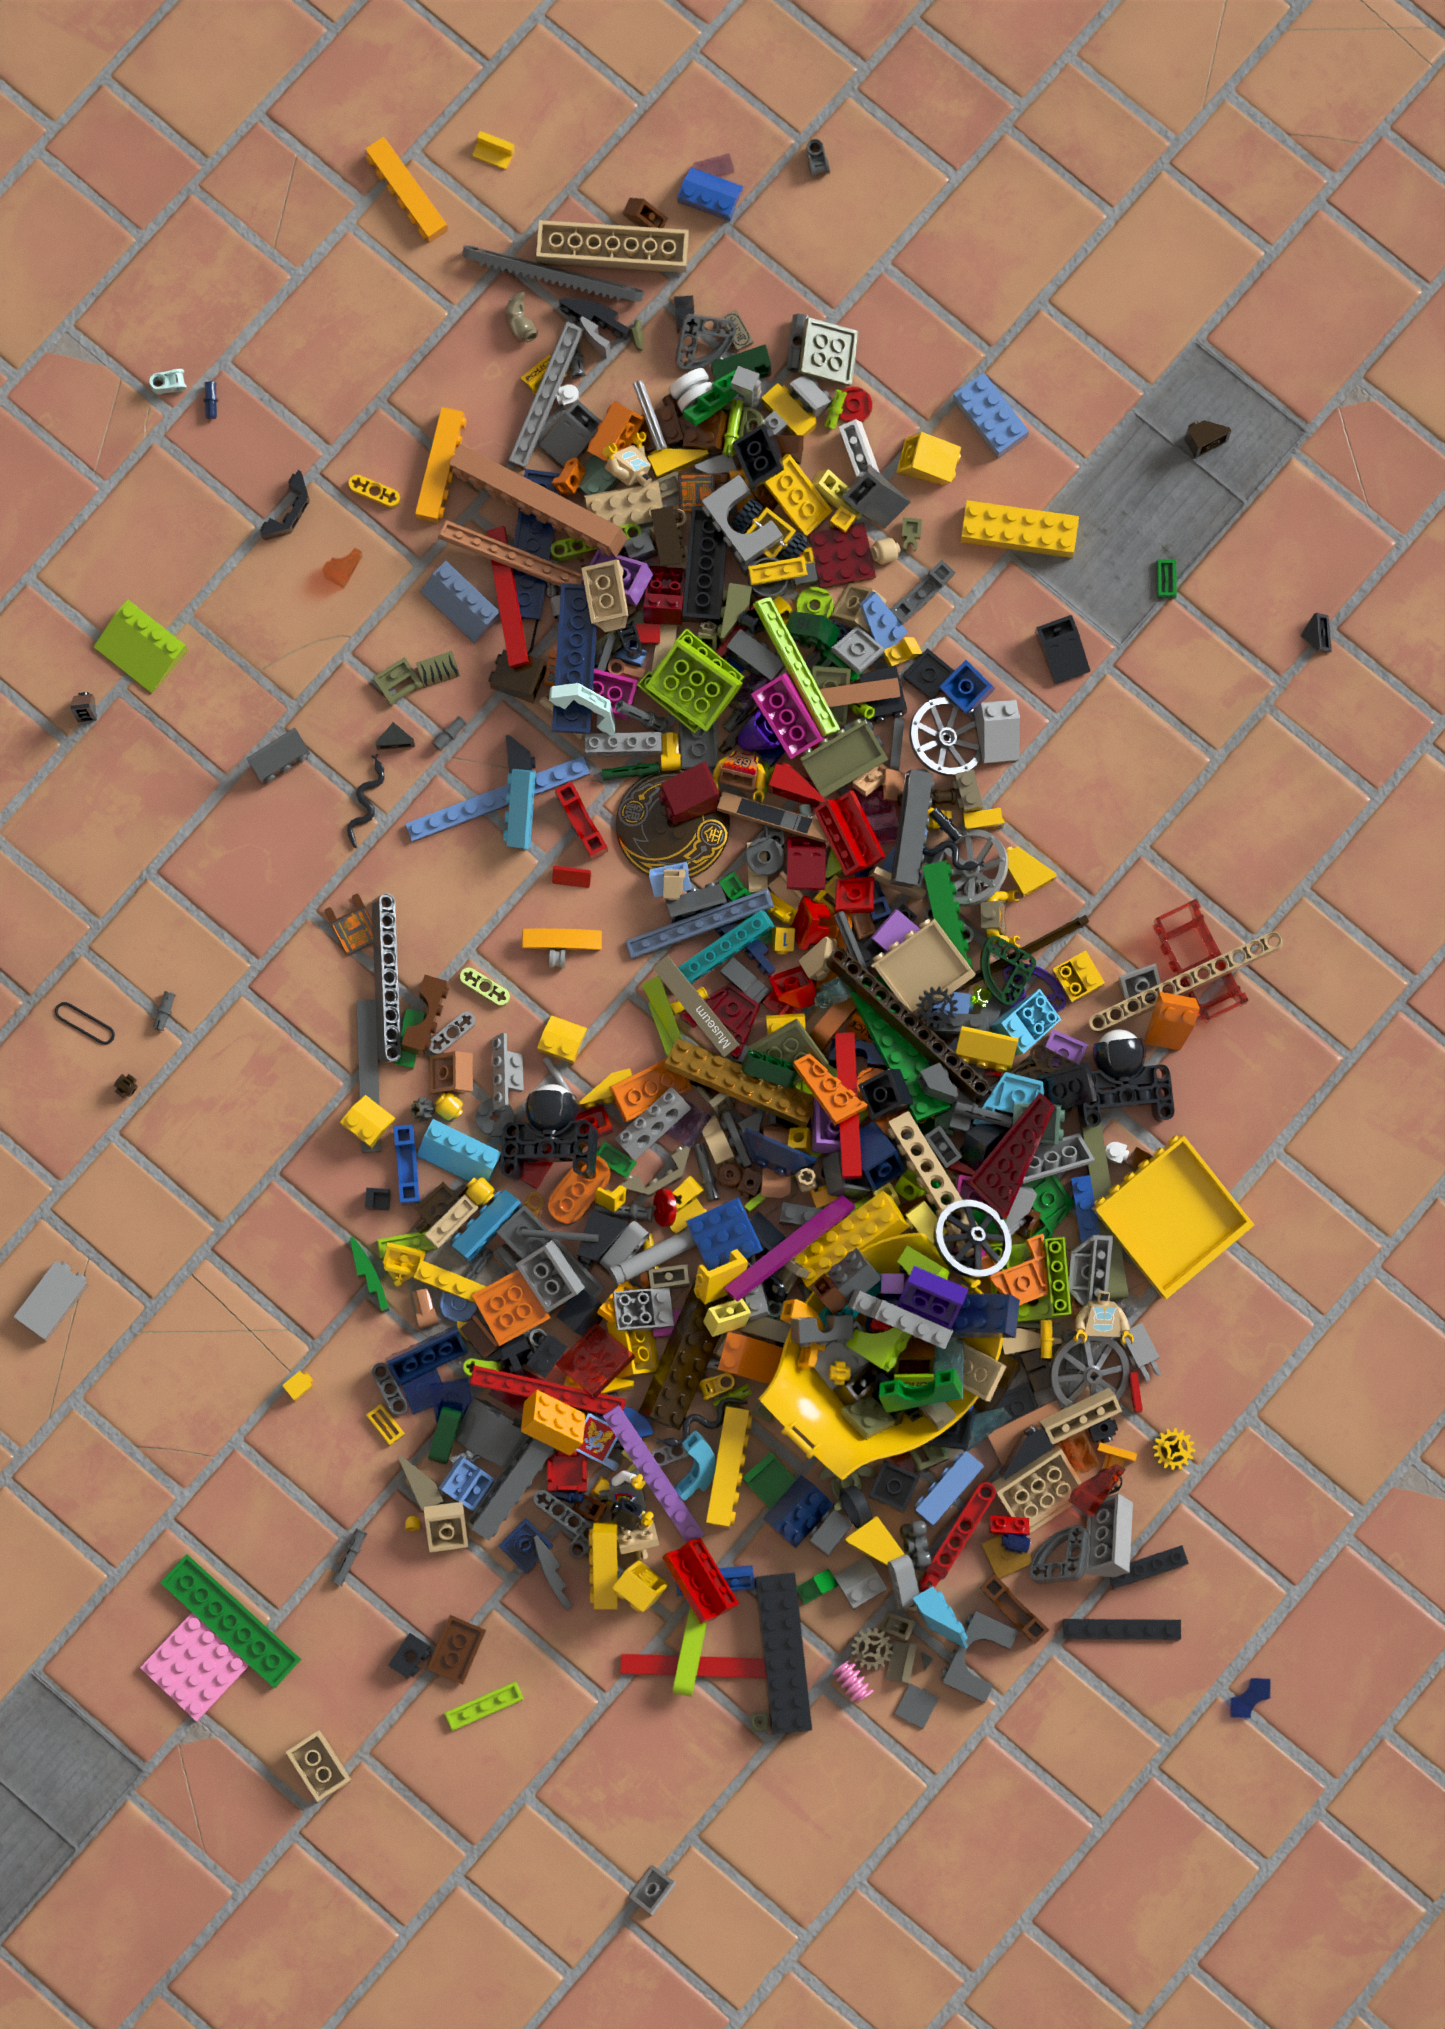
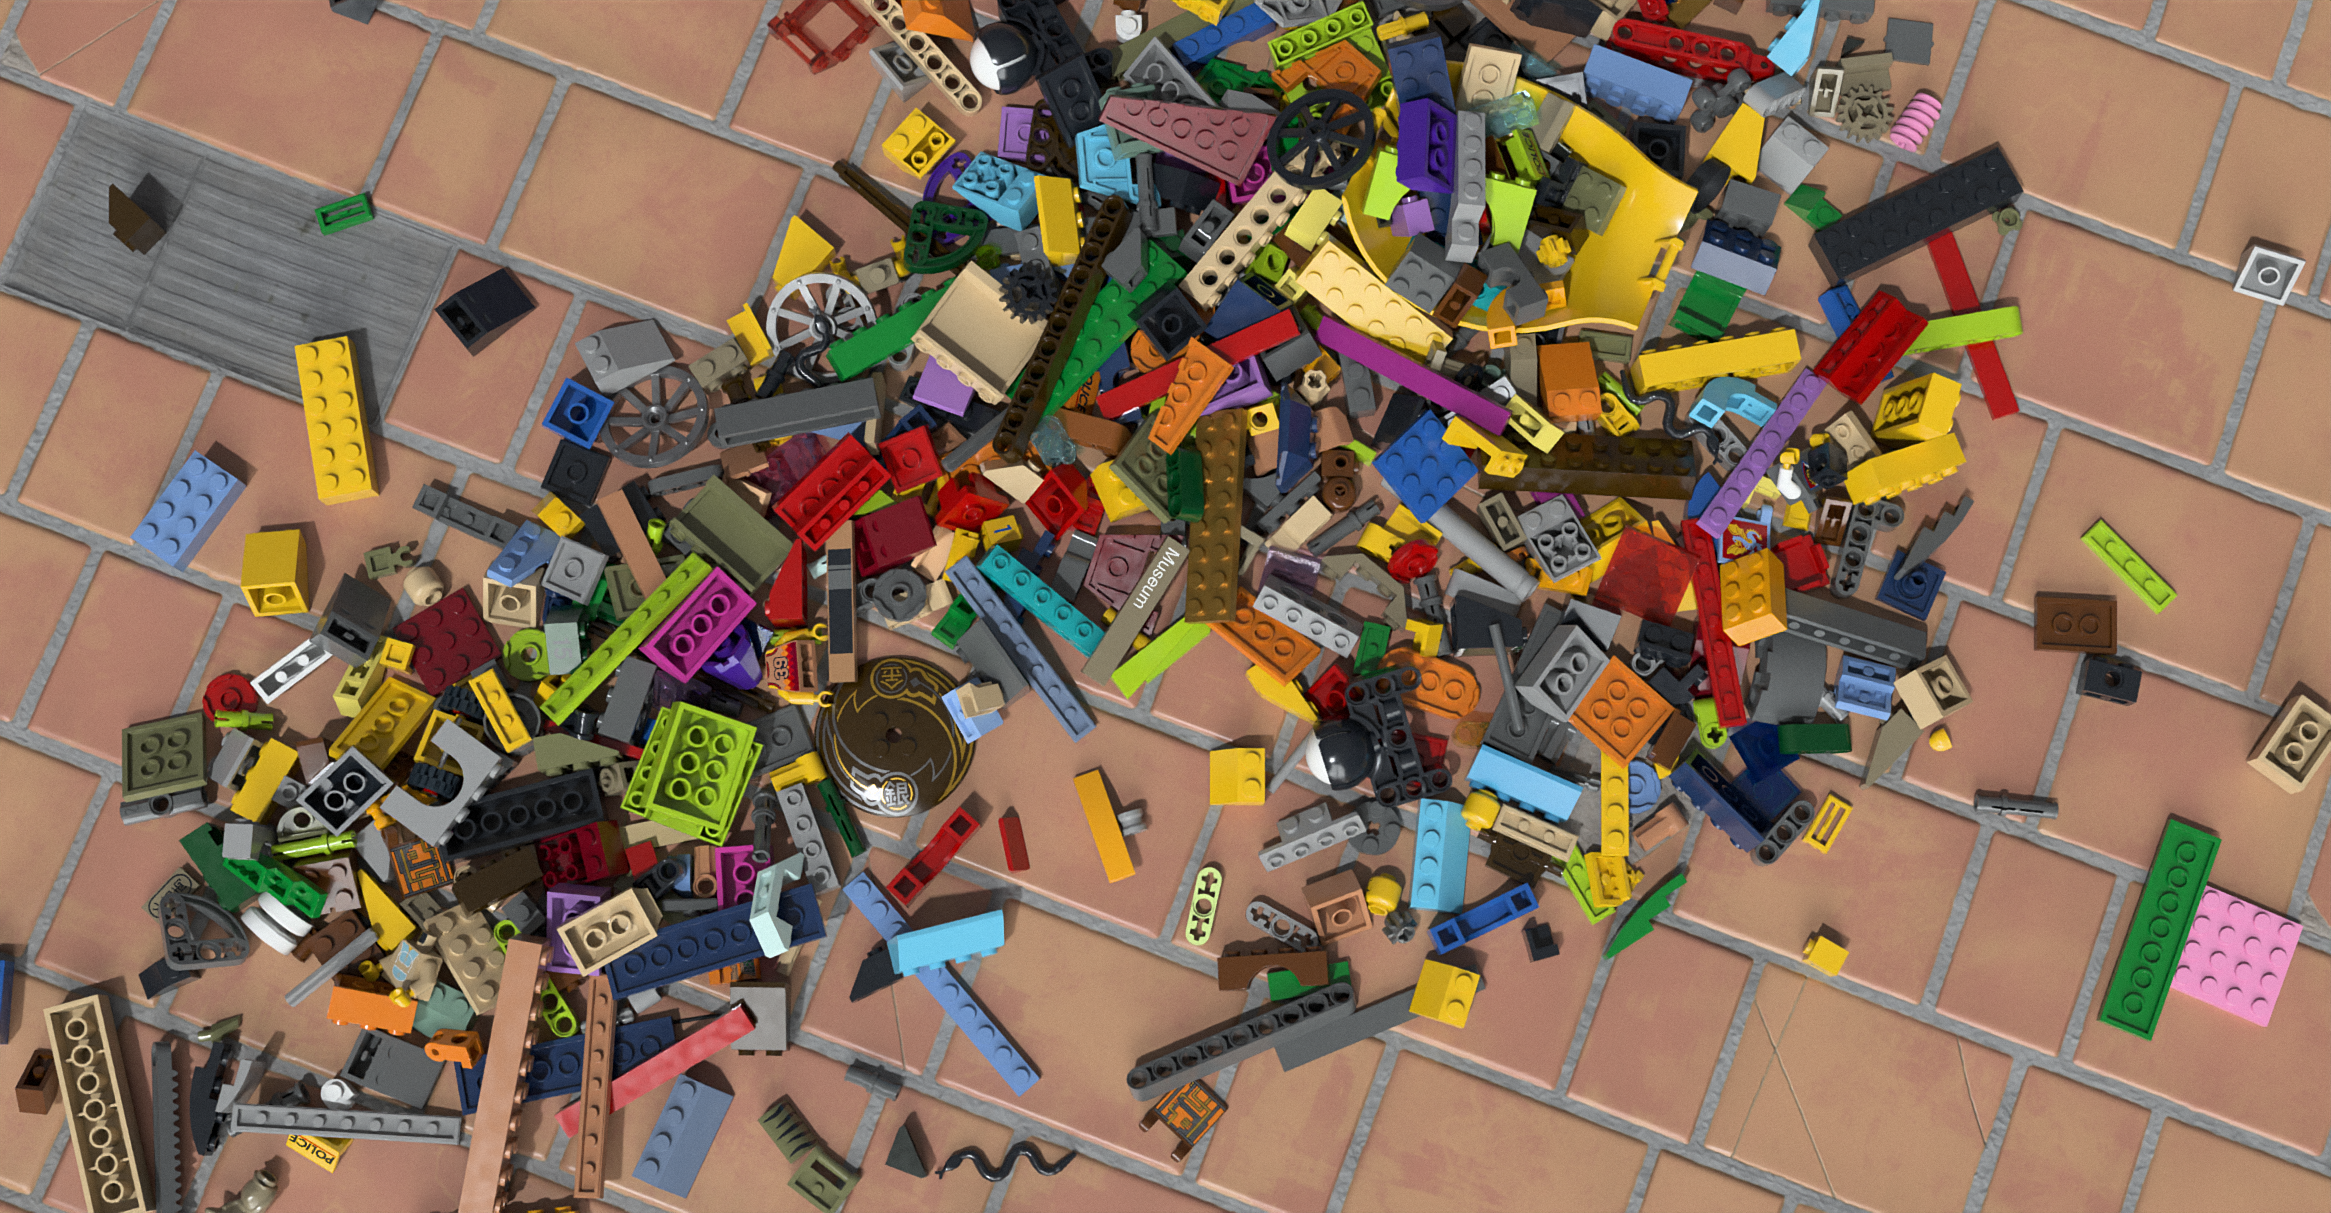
camera: 115 degrees left, 0 degrees up
dark blue bar [551,1491,583,1504] -> none
dark red slope [658,761,720,824] -> none
green arch [879,1368,962,1413] -> none

